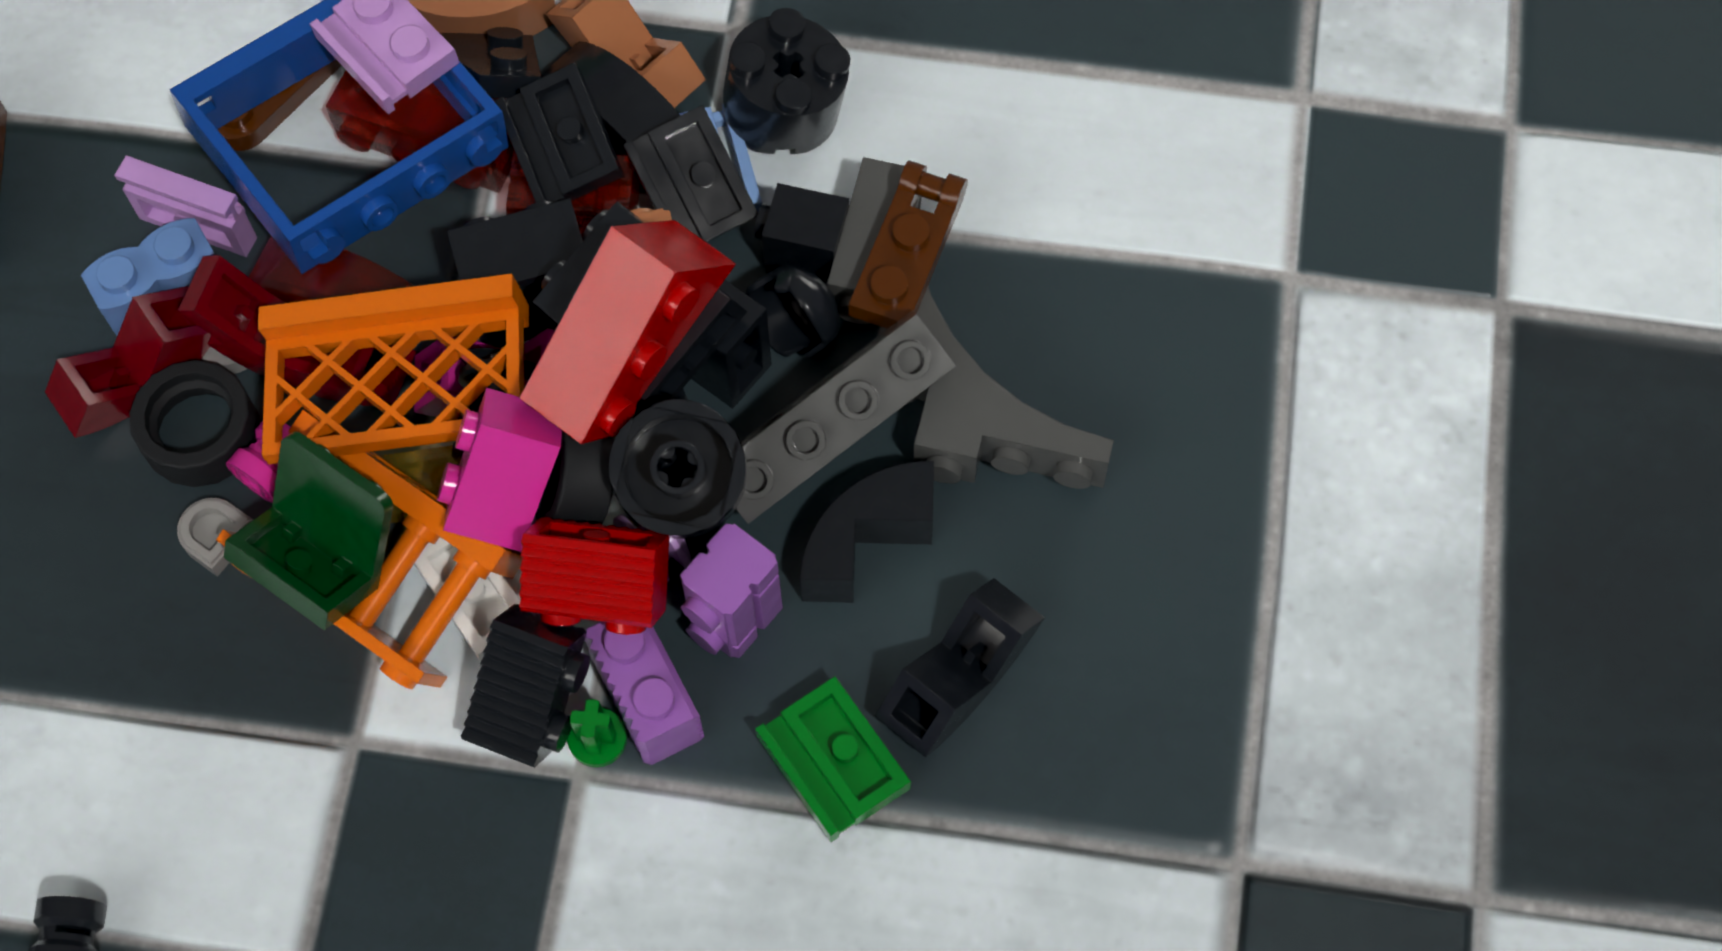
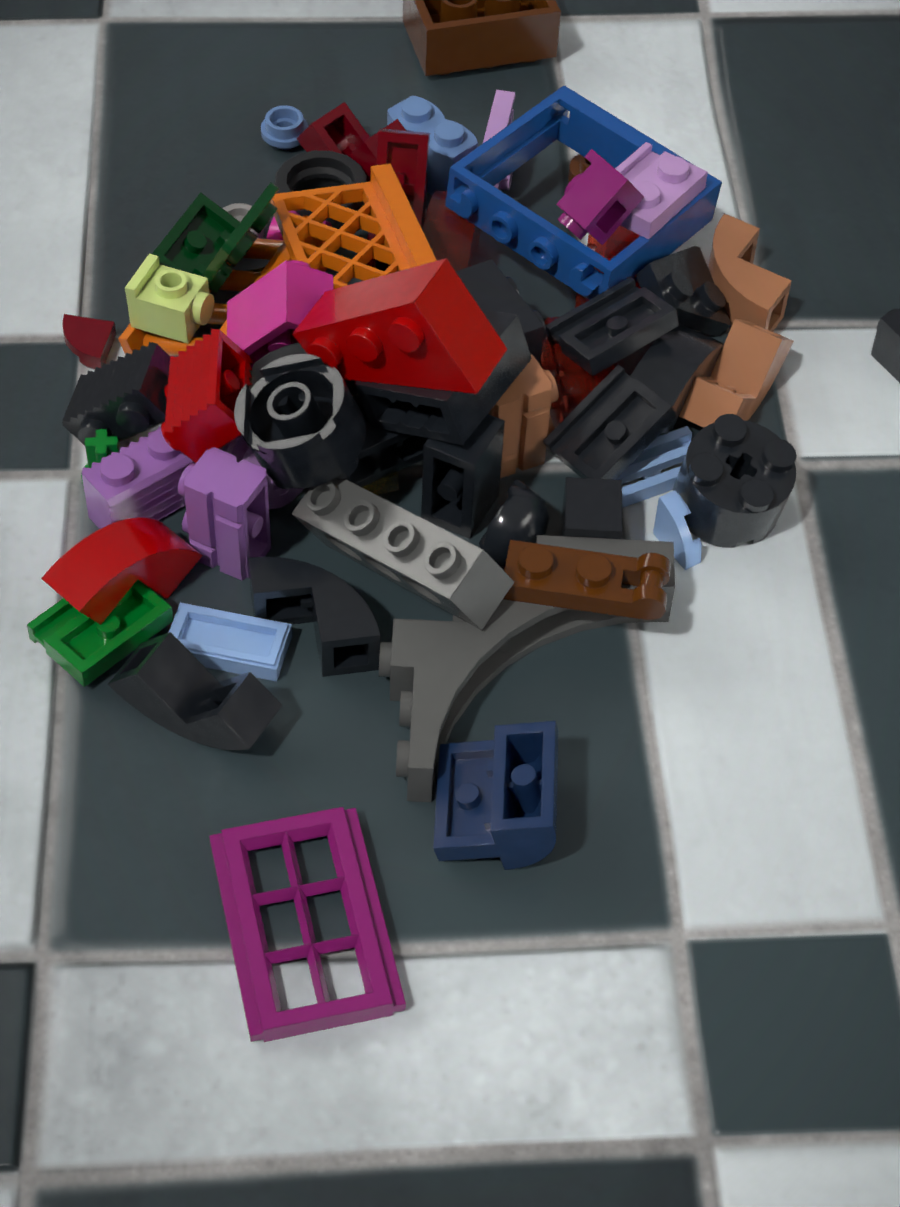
camera: 75 degrees right, 15 degrees down
none -> red brick [41,517,203,625]
none -> dark red tile [62,314,116,369]
none -> yellowish green brick [125,254,214,343]
none -> light blue tile [169,602,292,682]
none -> magenta piece [209,807,406,1042]
none -> medium blue plate [261,106,308,149]
none -> dark blue brick [433,721,559,870]
none -> magenta brick [557,149,644,245]
none -> light blue tile [653,490,702,570]

